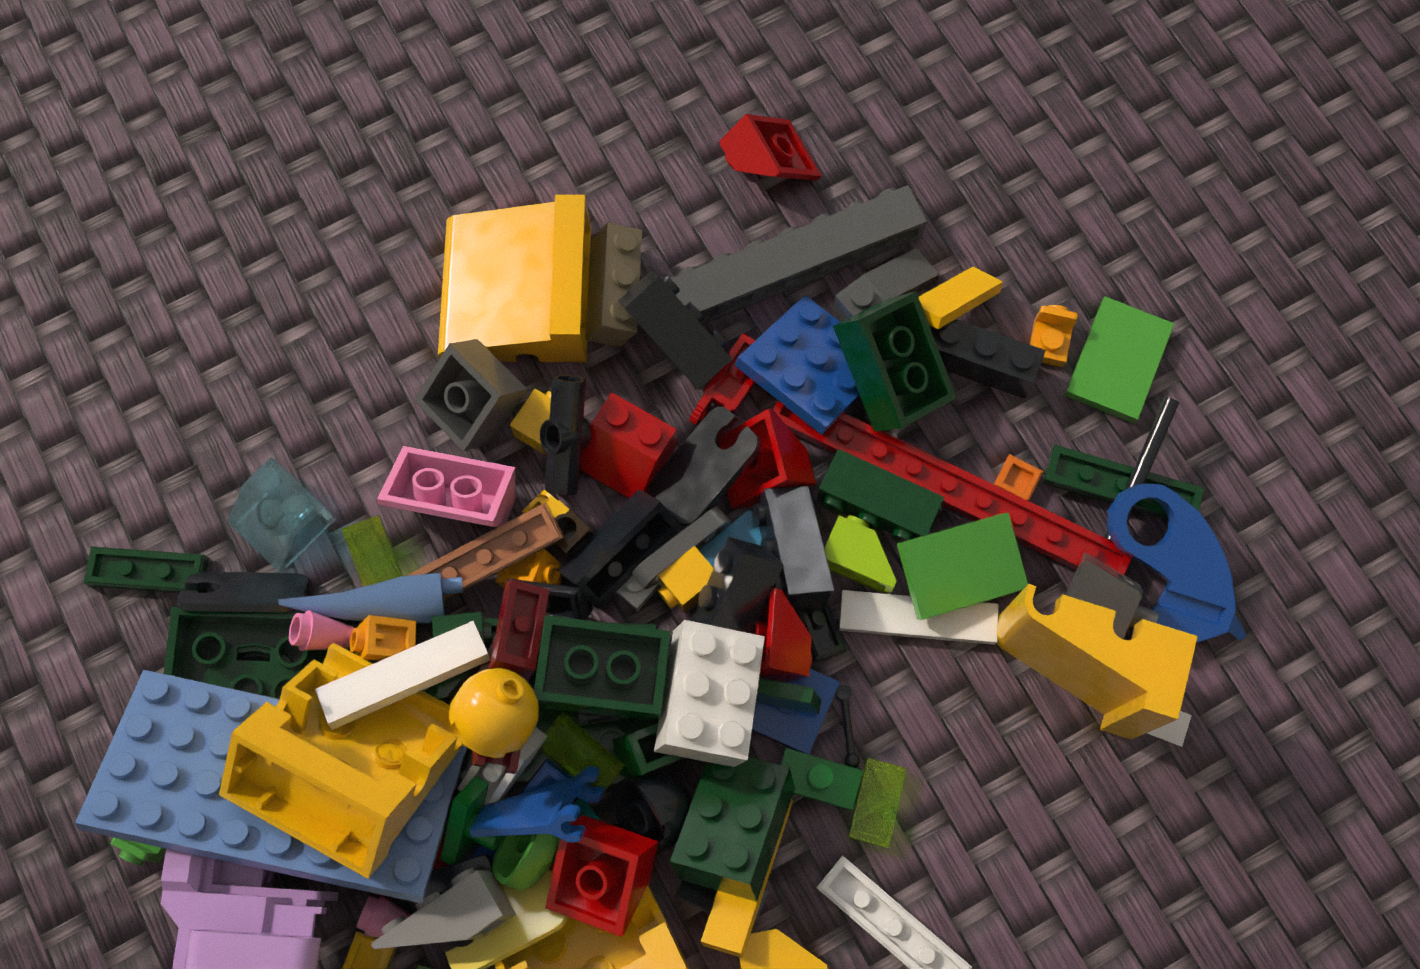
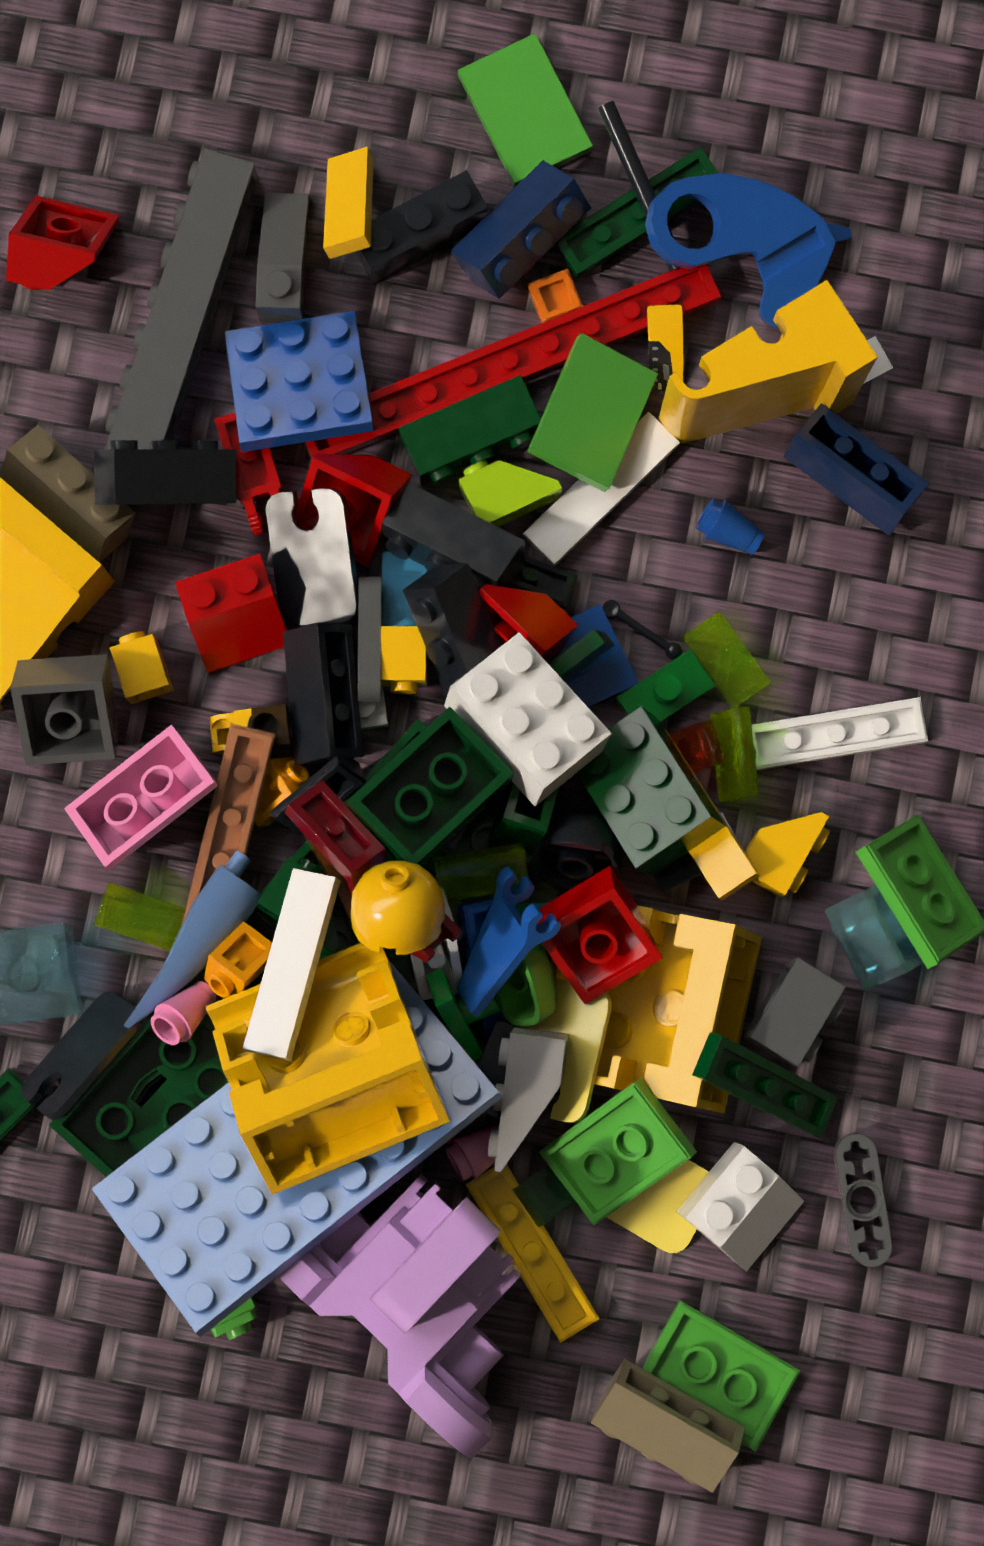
camera: 50 degrees left, 10 degrees up
black piece [539,375,591,495] -> none
dark green brick [833,292,957,432] -> none
light orange bracket [1029,305,1078,367] -> none
dark grey torso [1066,553,1159,639] -> none
none -> dark blue brick [451,160,591,299]
none -> yellow sticker [647,305,683,390]
none -> clear red plate [669,720,725,774]
none -> blue cone [696,498,765,555]
none -> clear neon green plate [710,707,759,803]
none -> dark blue brick [784,403,929,536]

